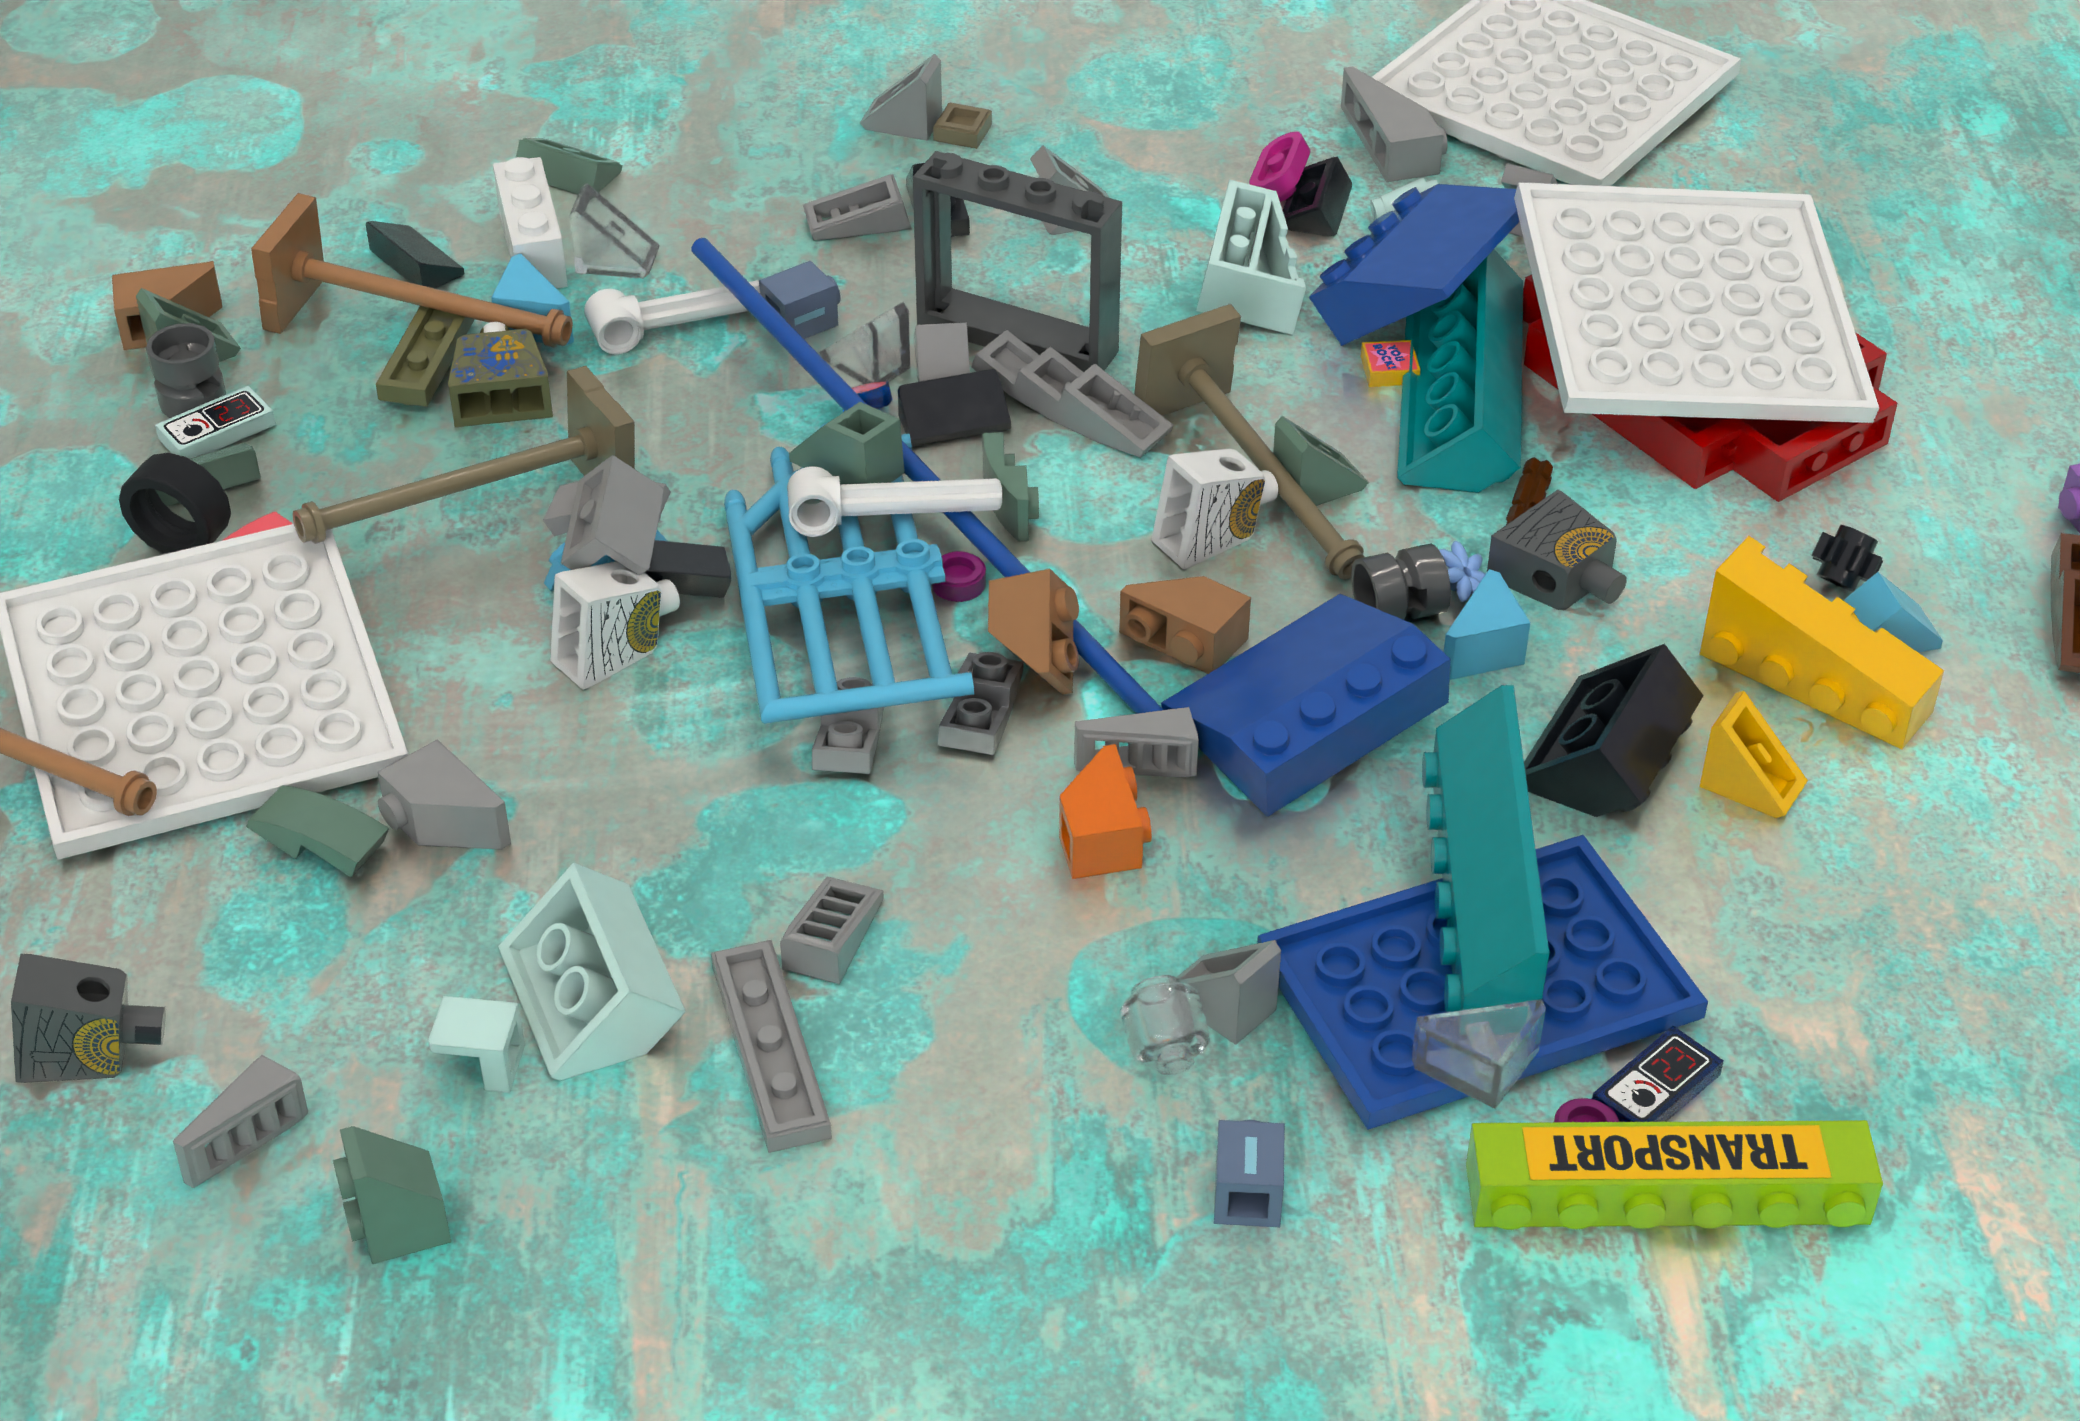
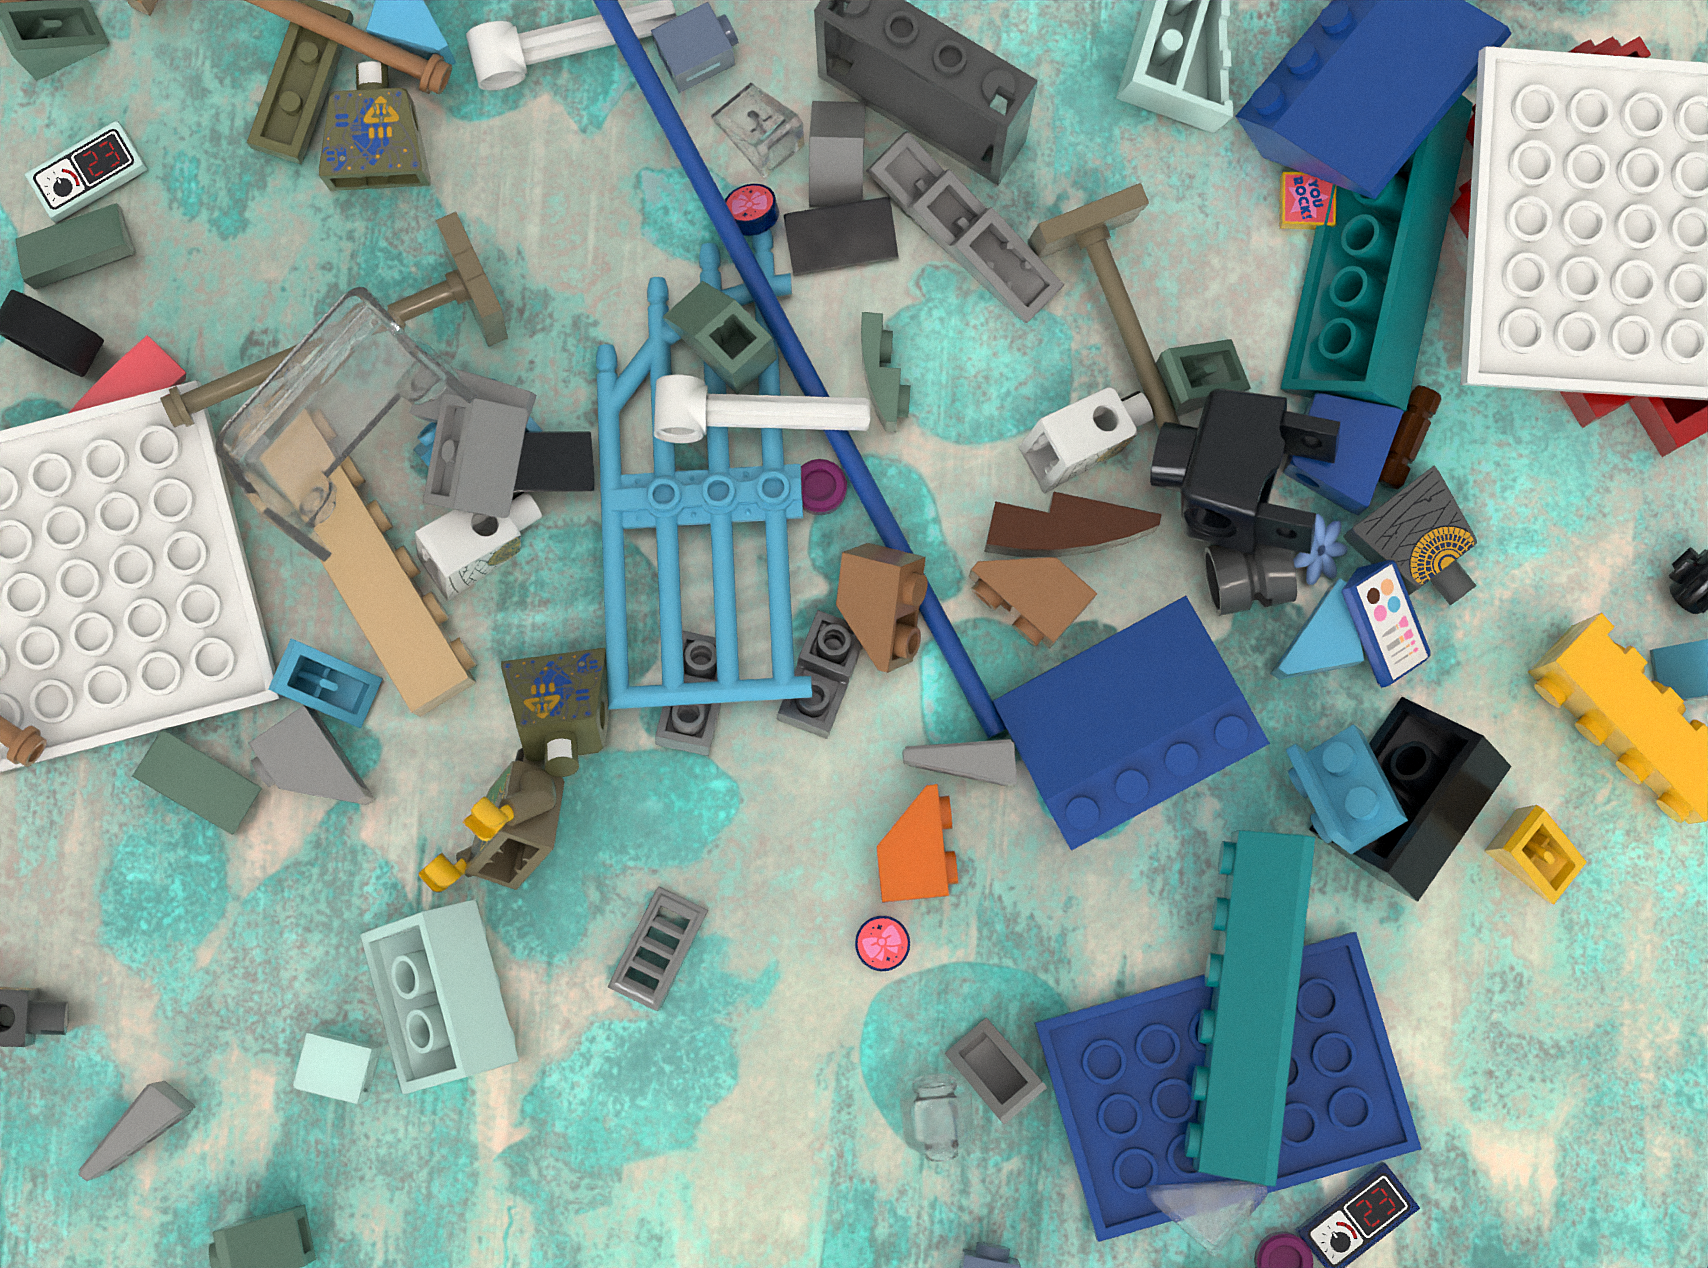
camera: 10 degrees right, 40 degrees up
dark grey wheel [146,323,226,418] -> none
light grey tile [711,940,832,1153] -> none
none -> clear windscreen [215,287,477,562]
none -> tan brick [244,400,477,717]
none -> medium azure slope [268,639,383,728]
none -> dark tan torso [418,748,565,892]
none -> olive torso [501,648,610,777]
none -> tile [855,916,910,971]
none -> reddish brown slope [984,492,1162,557]
none -> black piece [1150,388,1340,555]
none -> blue torso [1283,394,1404,516]
none -> medium azure bracket [1286,724,1408,854]
none -> slope [1341,560,1431,688]

